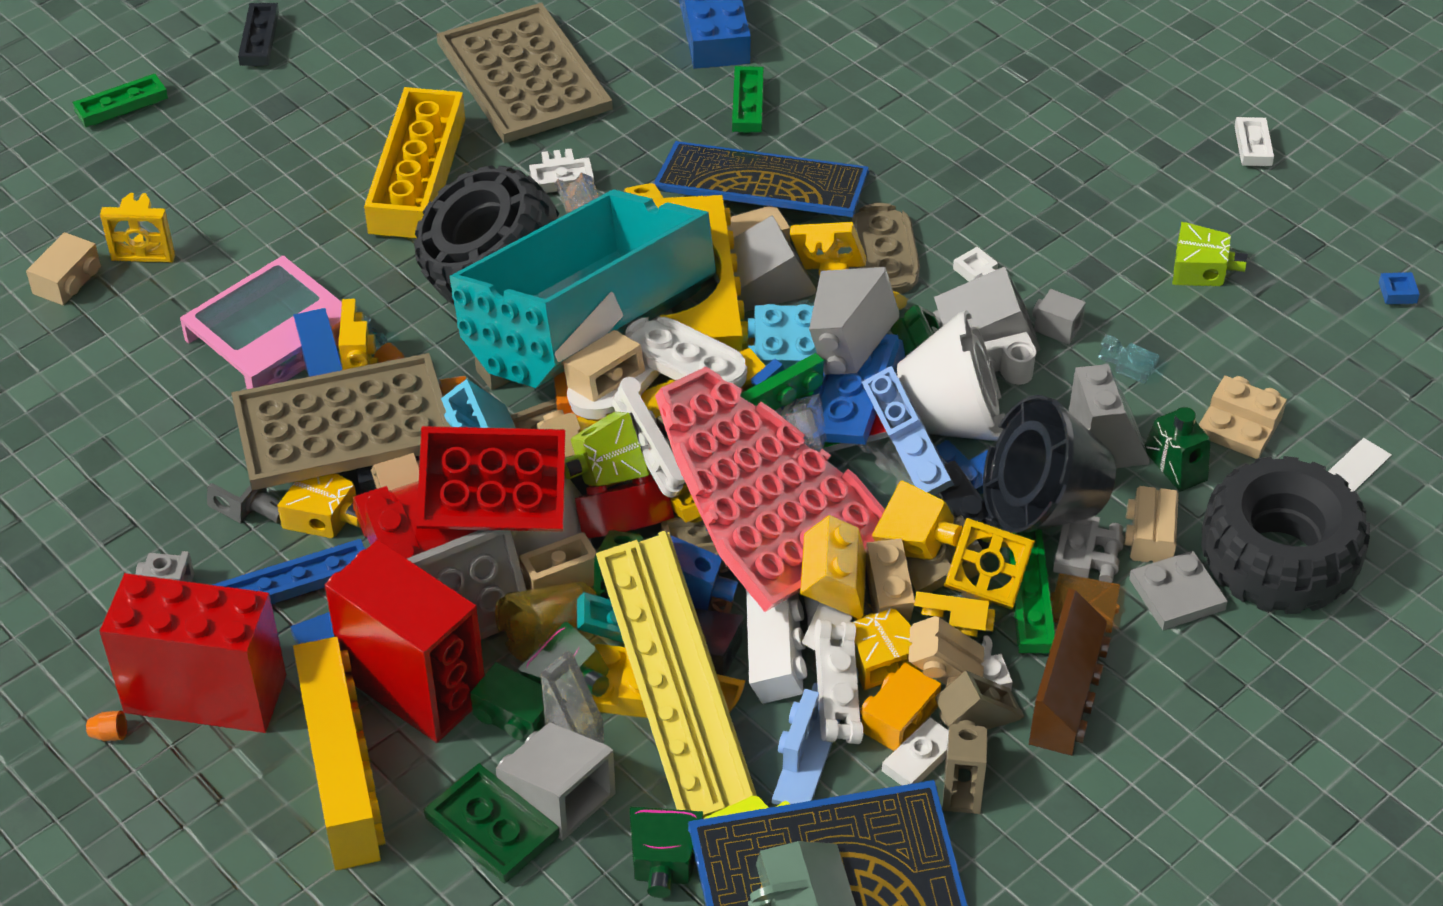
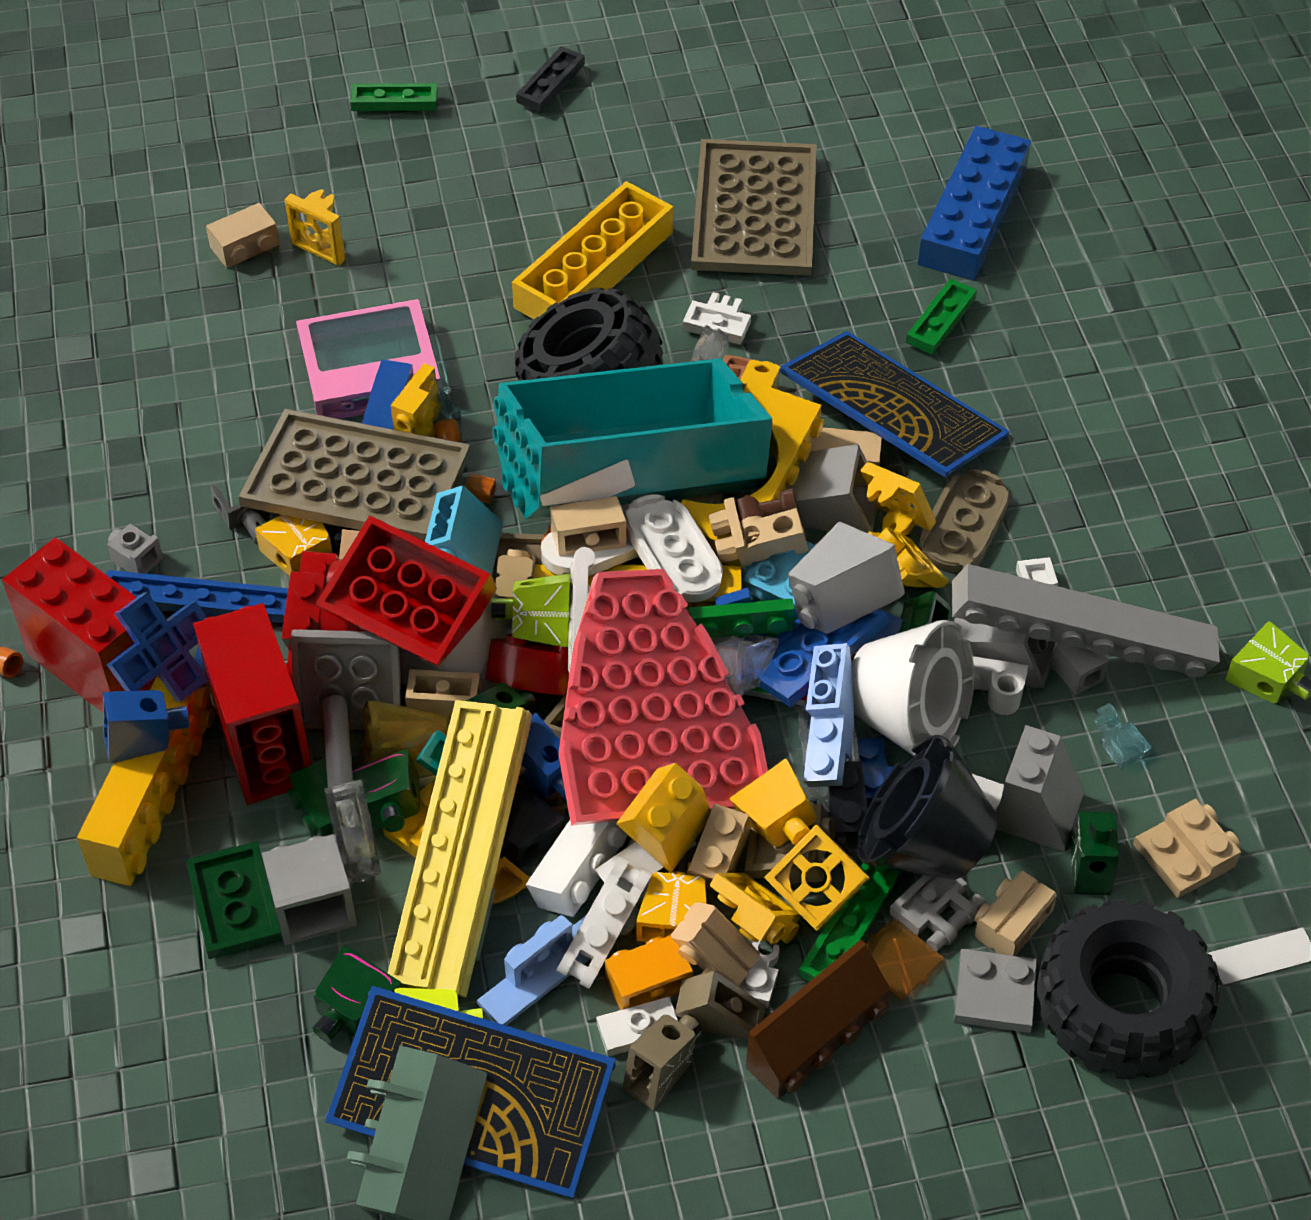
camera: 30 degrees right, 5 degrees up
none -> torso [103,690,189,763]
none -> blue plate [107,592,208,702]
none -> light grey piece [322,695,355,821]
none -> tan hips [709,488,809,567]
none -> light grey brick [952,564,1220,678]

